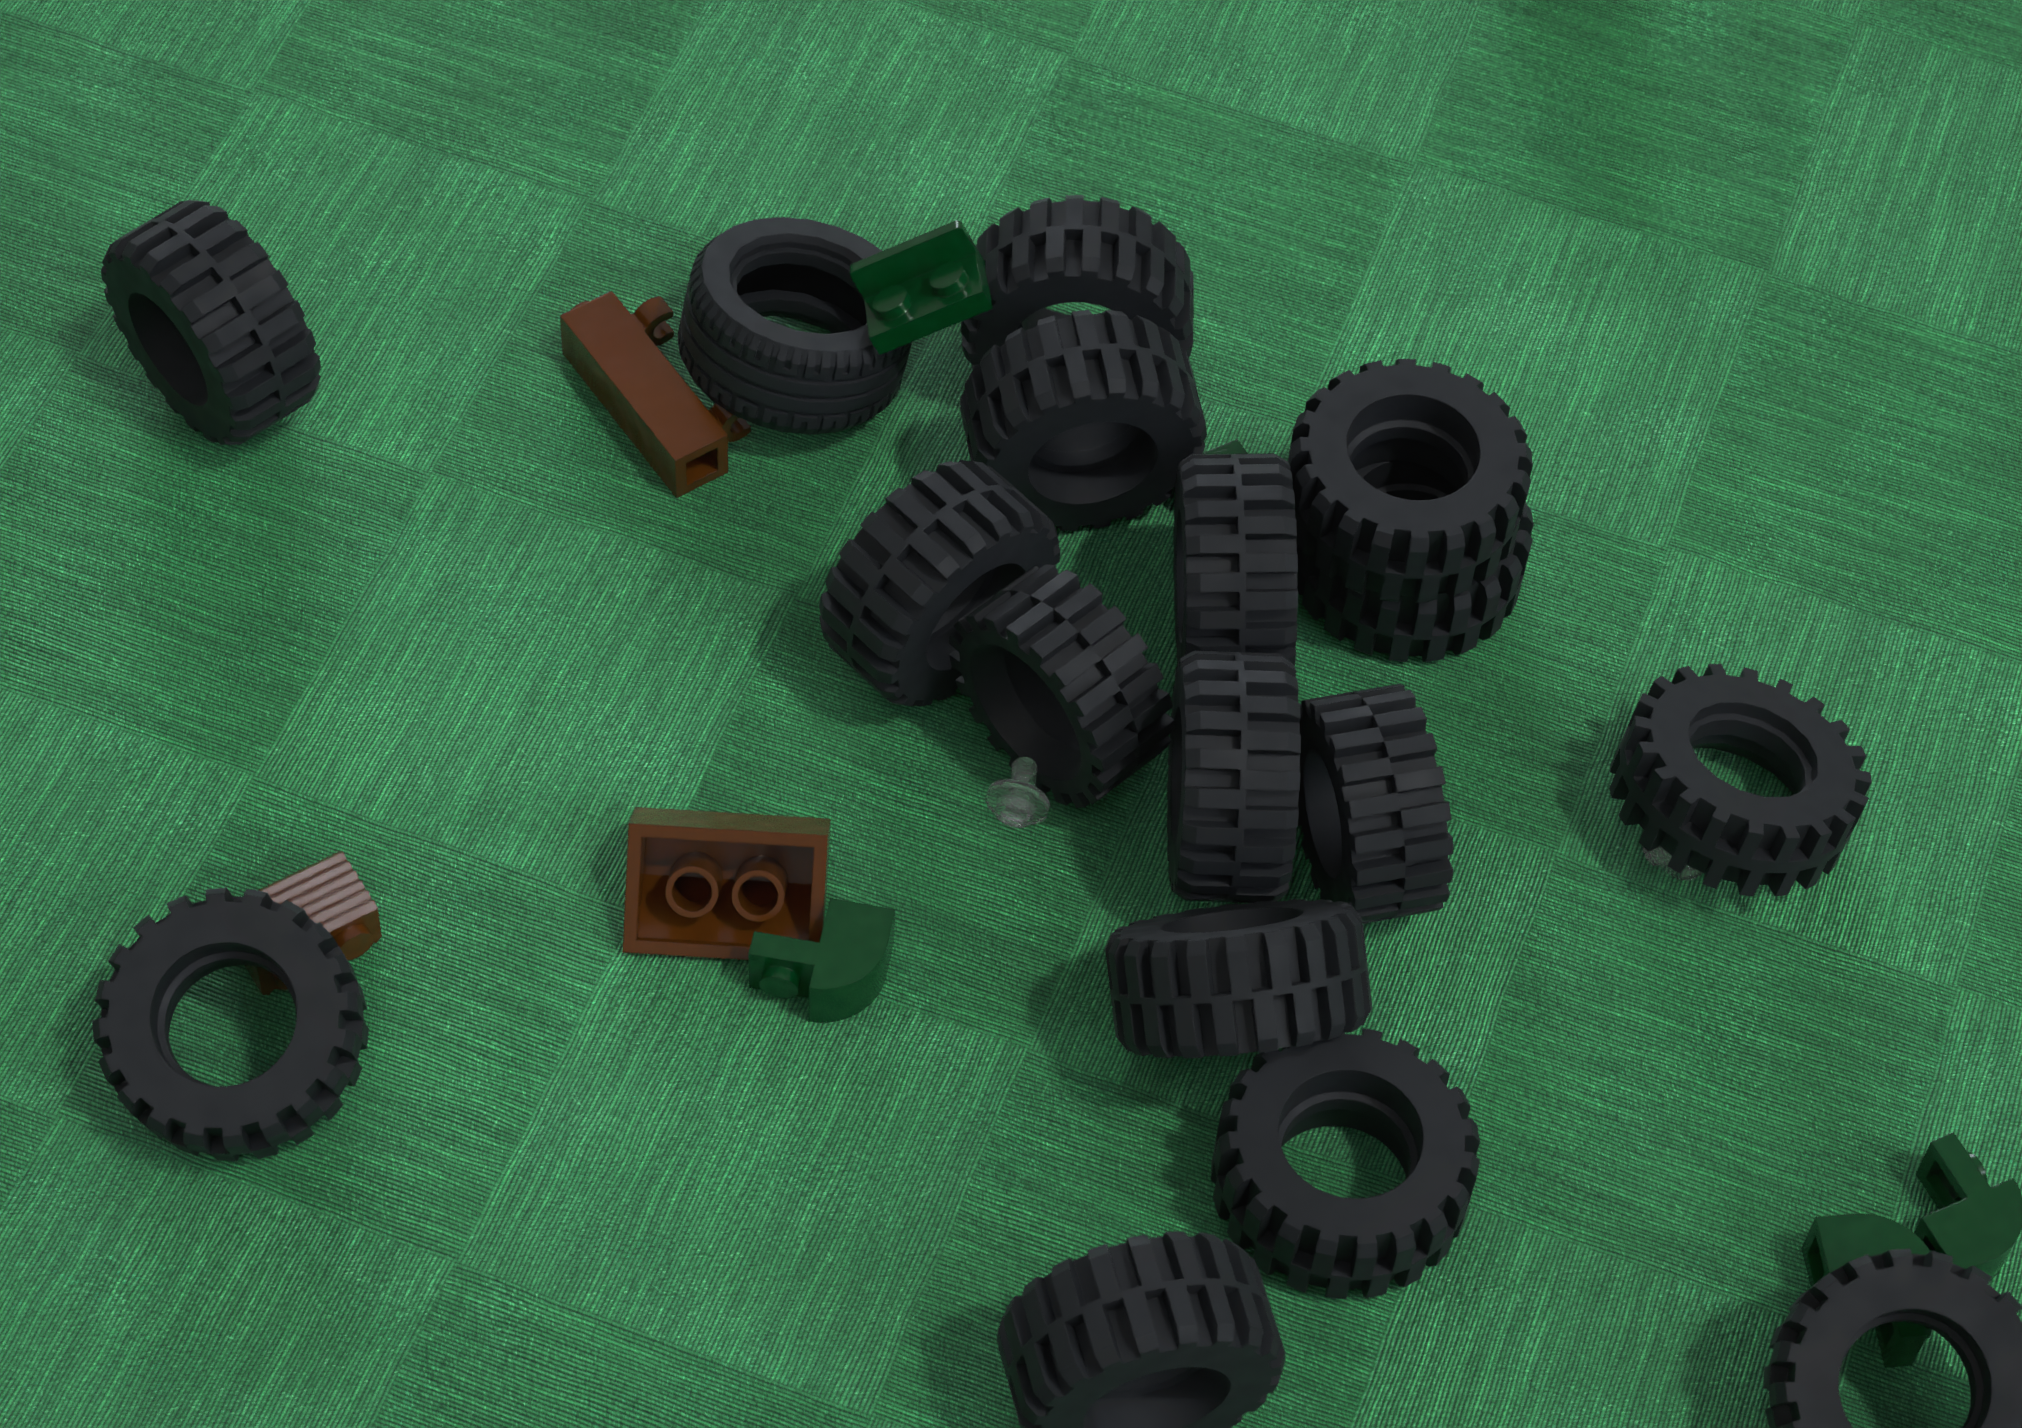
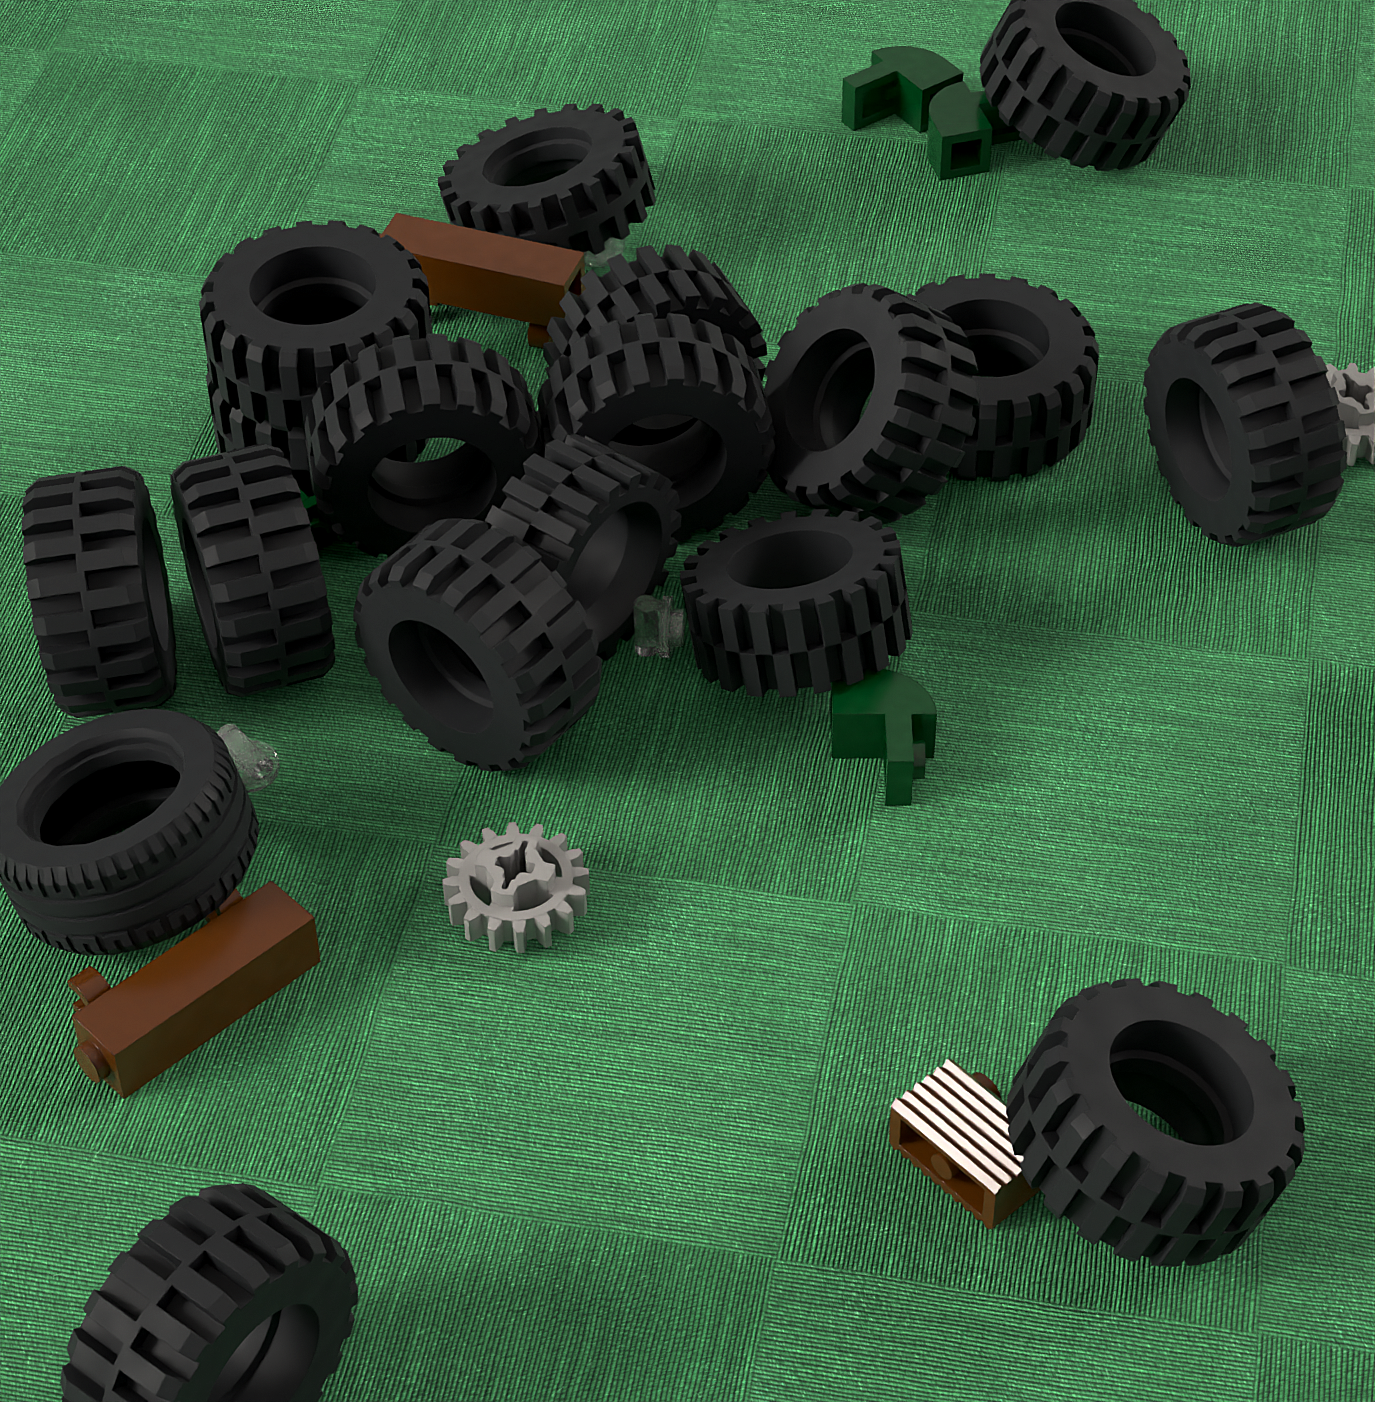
camera: 95 degrees left, 10 degrees down
reddish brown slope [623,807,831,960] -> none
dark green bracket [849,220,993,355] -> none
none -> clear plate [217,723,280,793]
none -> reddish brown brick [379,213,586,349]
none -> light grey gear [442,822,590,953]
none -> black tyre [680,509,913,698]

